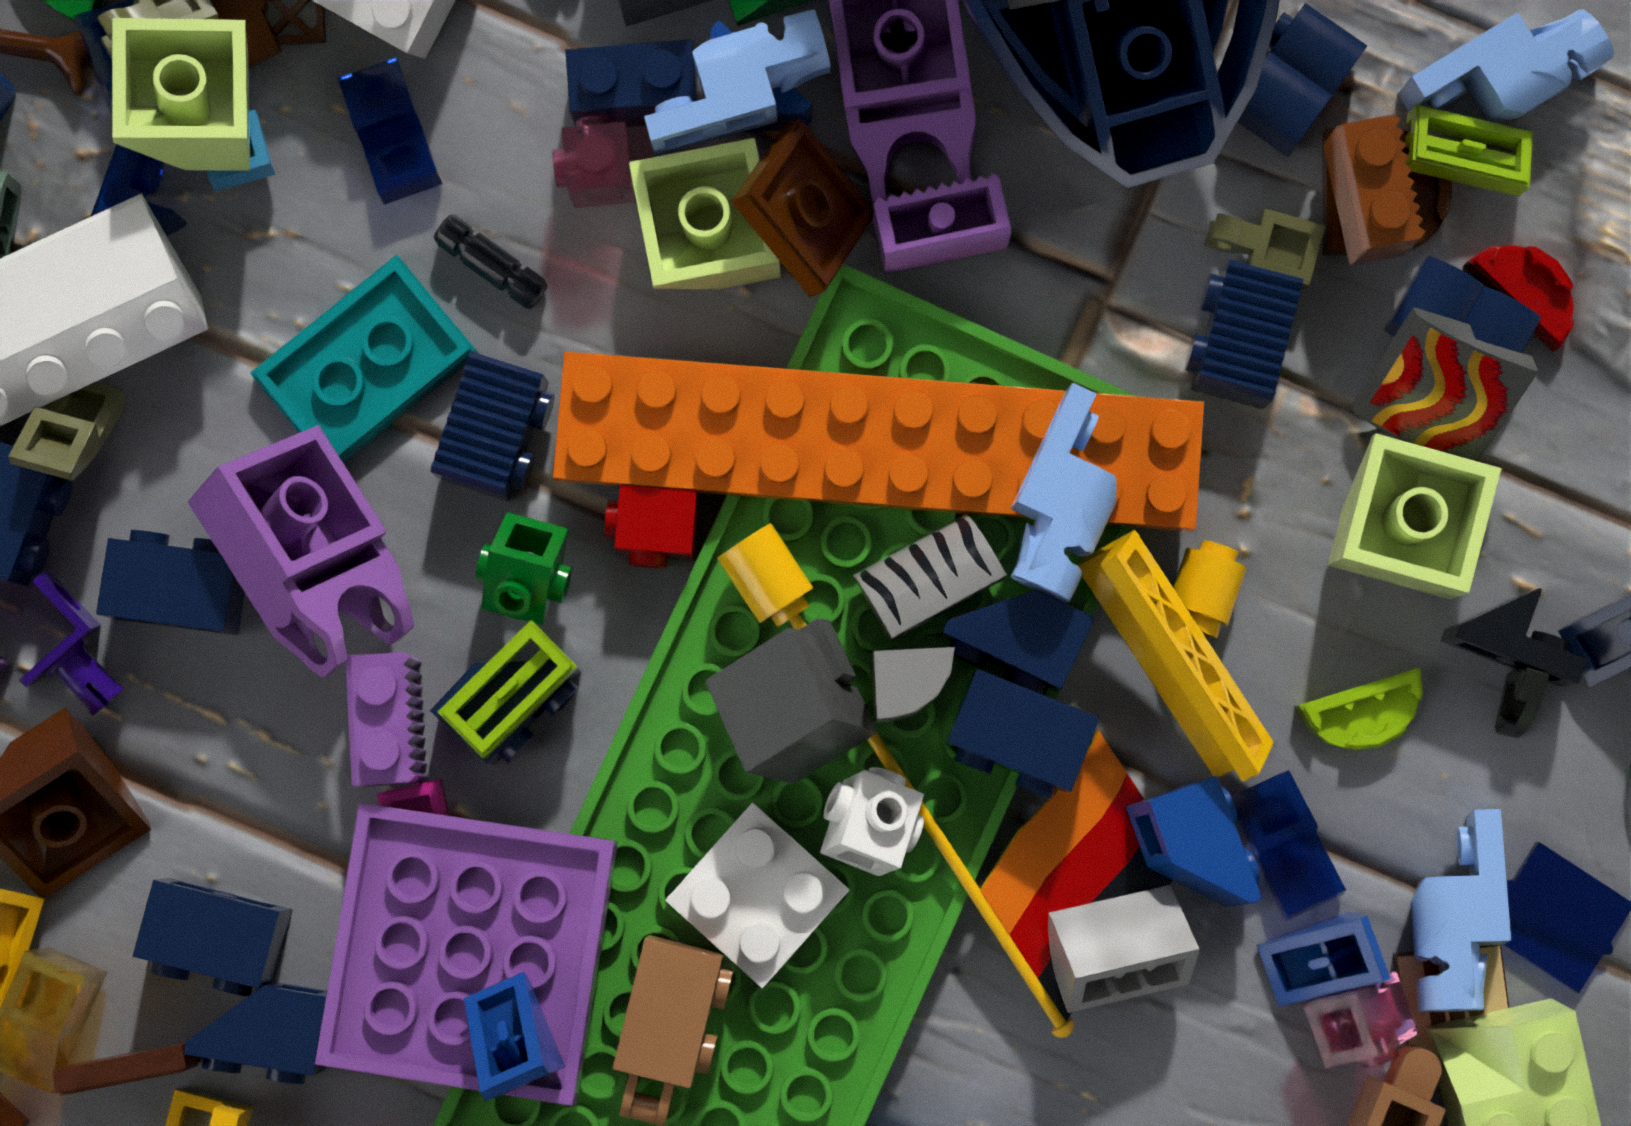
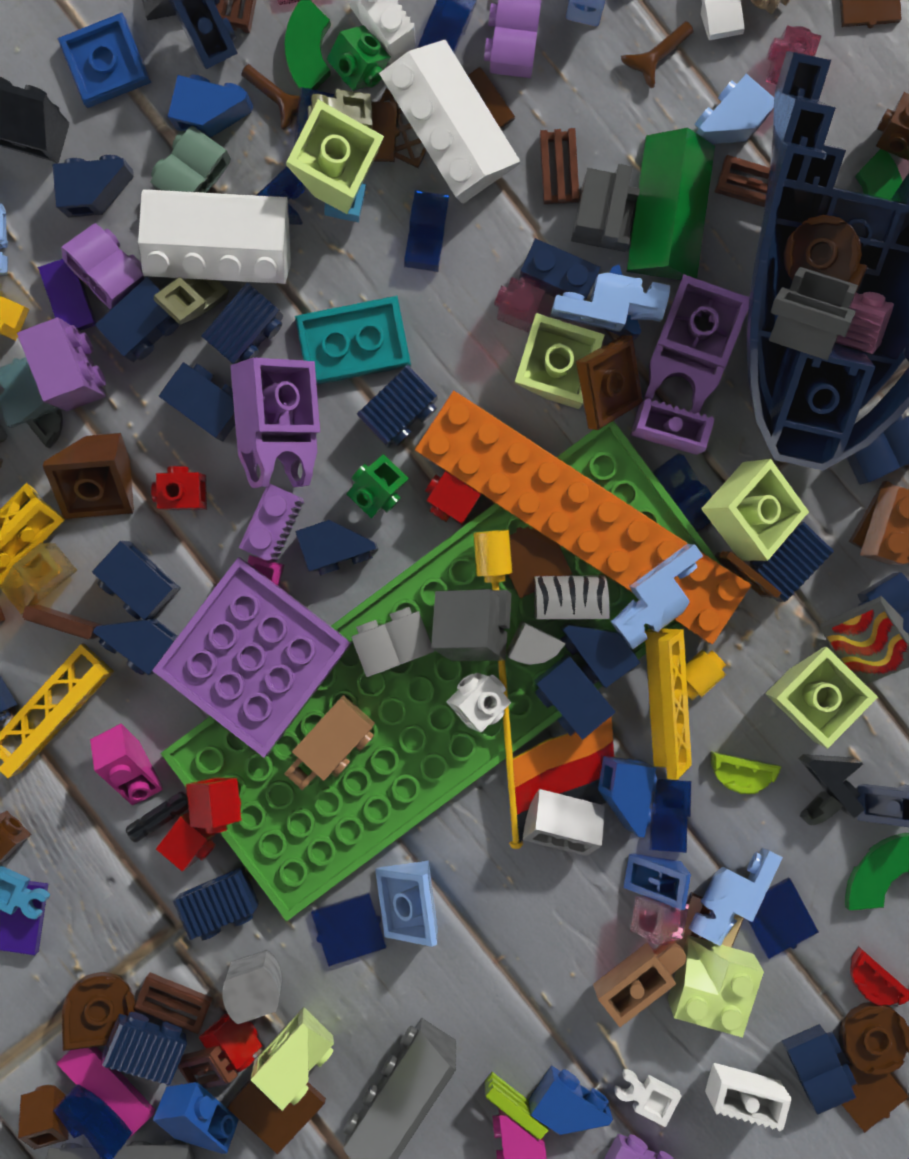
camera: 25 degrees right, 5 degrees up
dark purple bracket [19,572,124,716] -> none
black axle [433,214,548,309] -> none
lime tile [437,620,579,759] -> none
blue slope [464,972,565,1101] -> none
white plate [665,802,850,989] -> none
olive plate [1204,208,1326,290] -> none
none -> red brick [151,466,207,510]
none -> dark blue brick [201,282,284,364]
none -> light grey brick [351,607,434,677]
none -> reddish brown piece [508,527,572,599]
none -> clear blue slope [652,453,713,532]
none -> yellowish green slope [701,459,809,561]
none -> reddish brown window [715,551,782,599]

